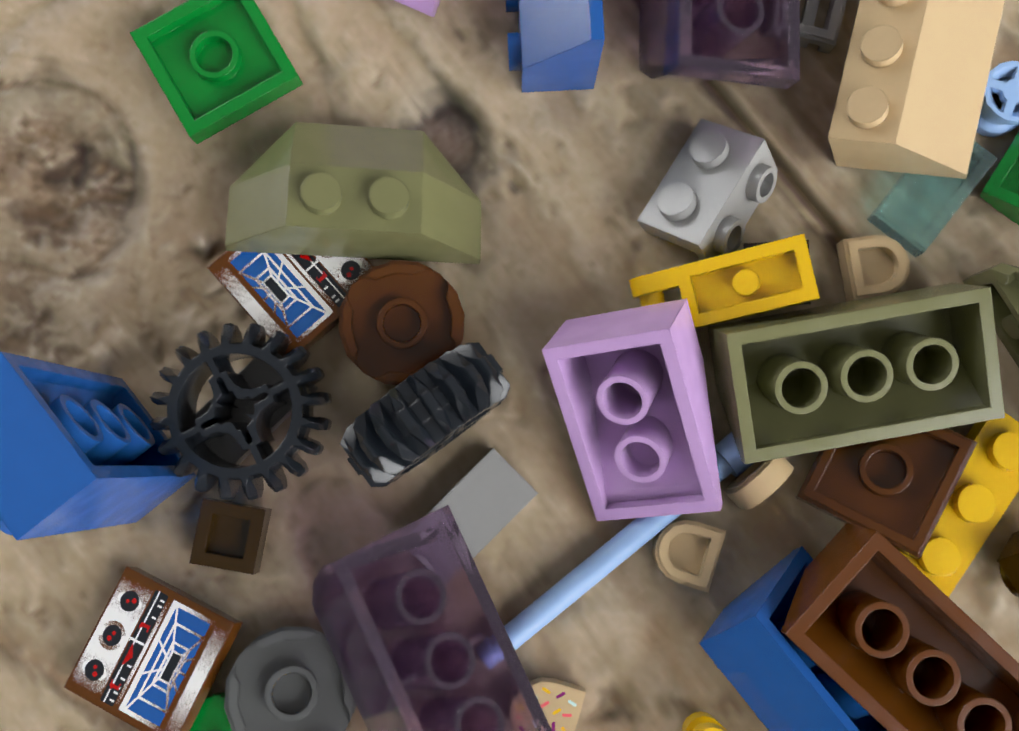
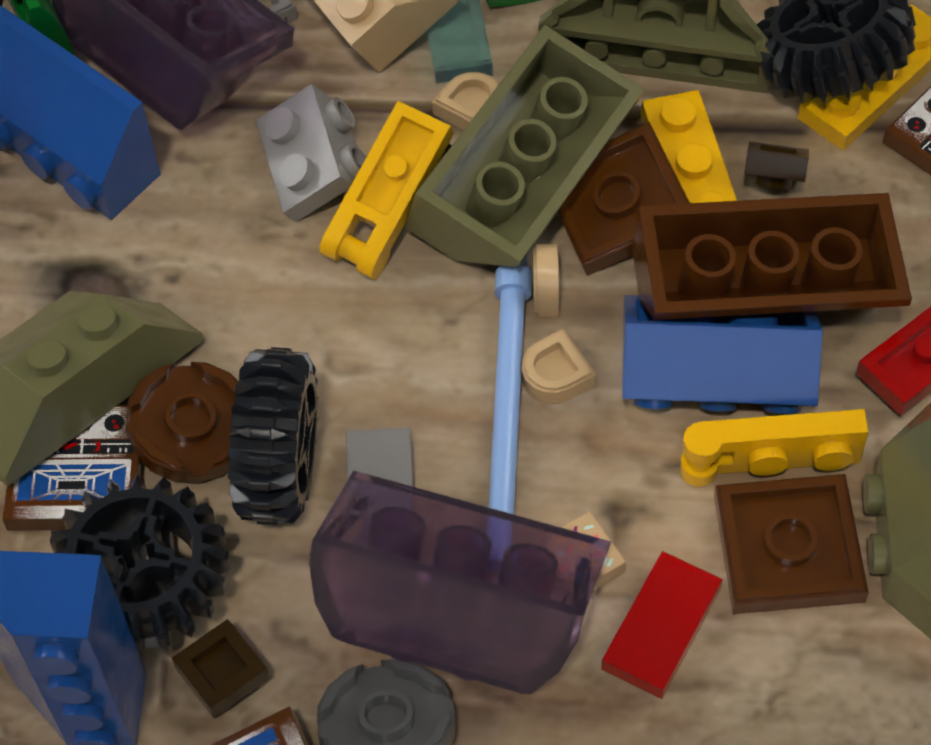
camera: 45 degrees left, 25 degrees down
lavender slope [542,298,723,521] -> none

